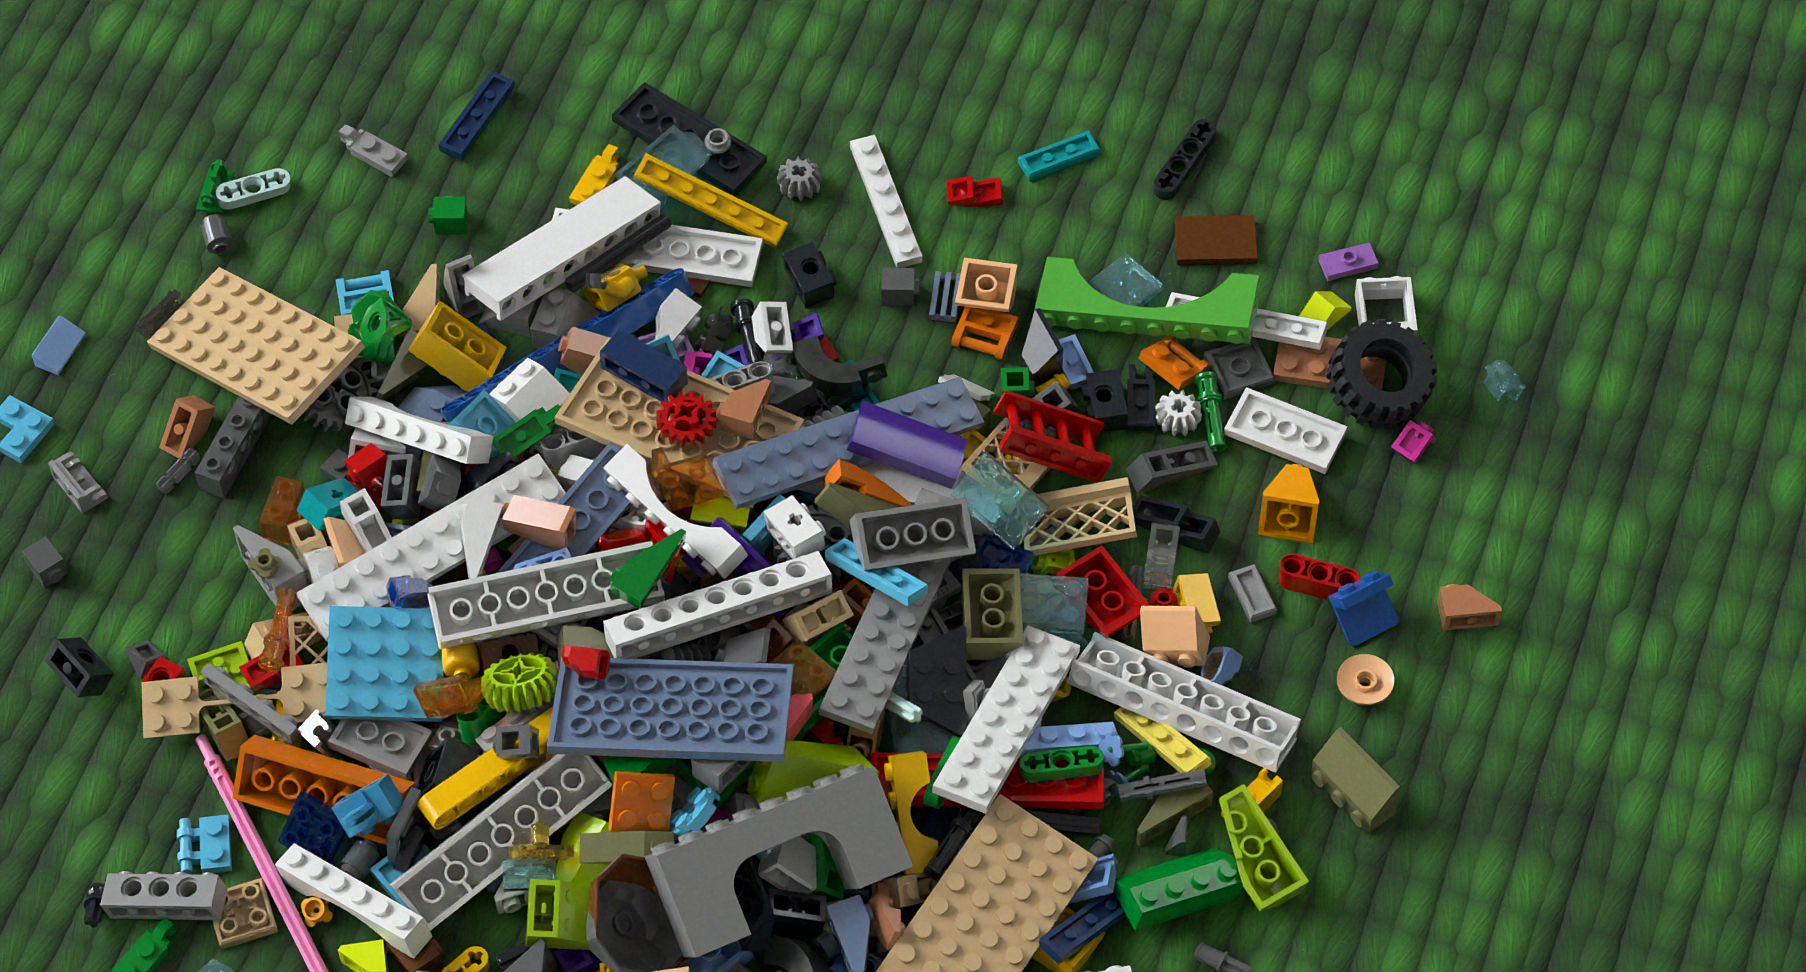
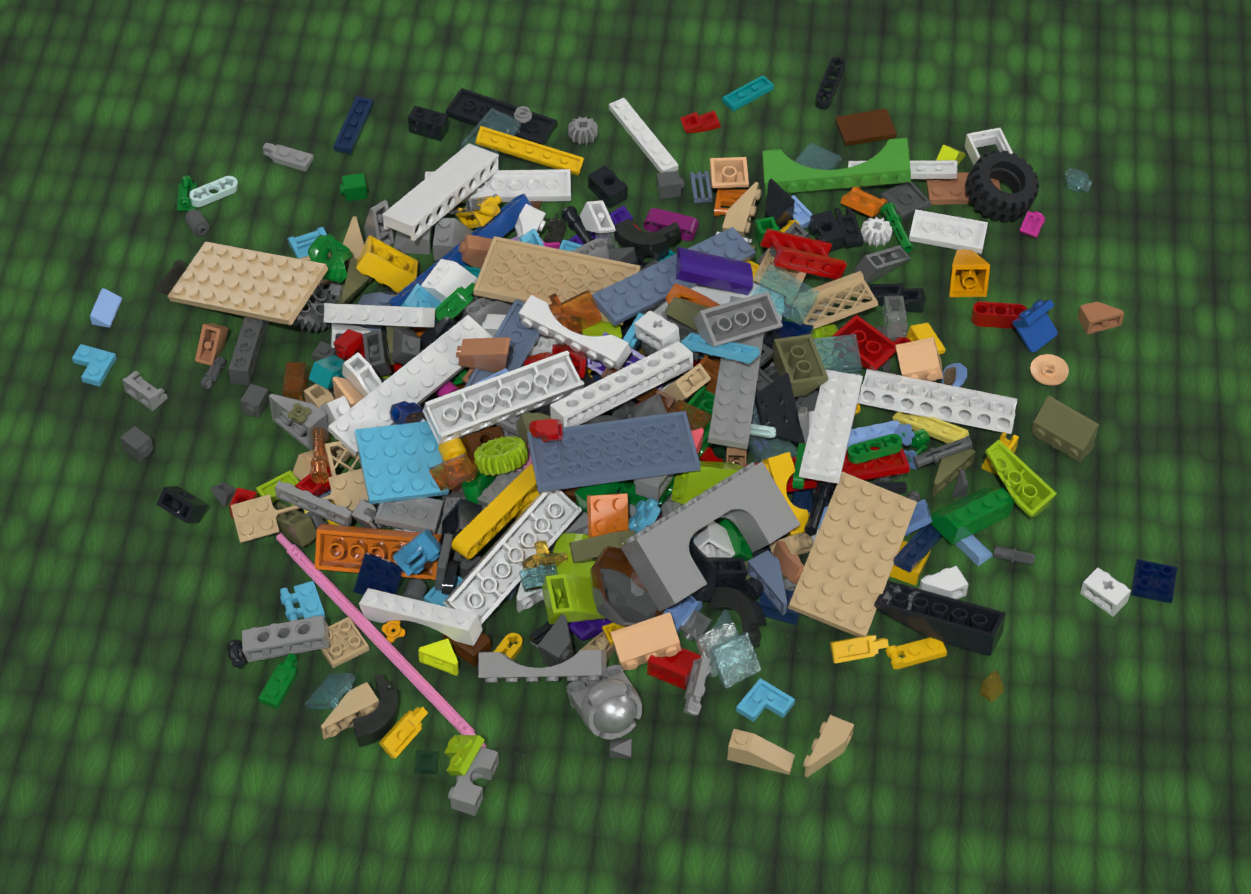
camera: 15 degrees left, 5 degrees down
white slope [458,494,503,579] -> none
dark grey brick [493,724,539,760] -> none
black axle [564,214,671,292] -> none
yellow hinge [569,144,619,205] -> none
dark blue brick [600,329,688,403] -> none
green slope [609,528,686,609] -> none
red gear [656,391,717,448] -> none
nougat slope [717,379,771,439] -> none
light grey tile [1228,564,1277,623] -> none
medium lavender plate [1318,242,1379,281] -> none
none -> dark grey brick [240,384,269,418]
none -> black brick [408,106,449,142]
none -> magenta beam [643,208,699,241]
none -> tan slope [722,182,762,238]
none -> light blue slope [955,535,993,566]

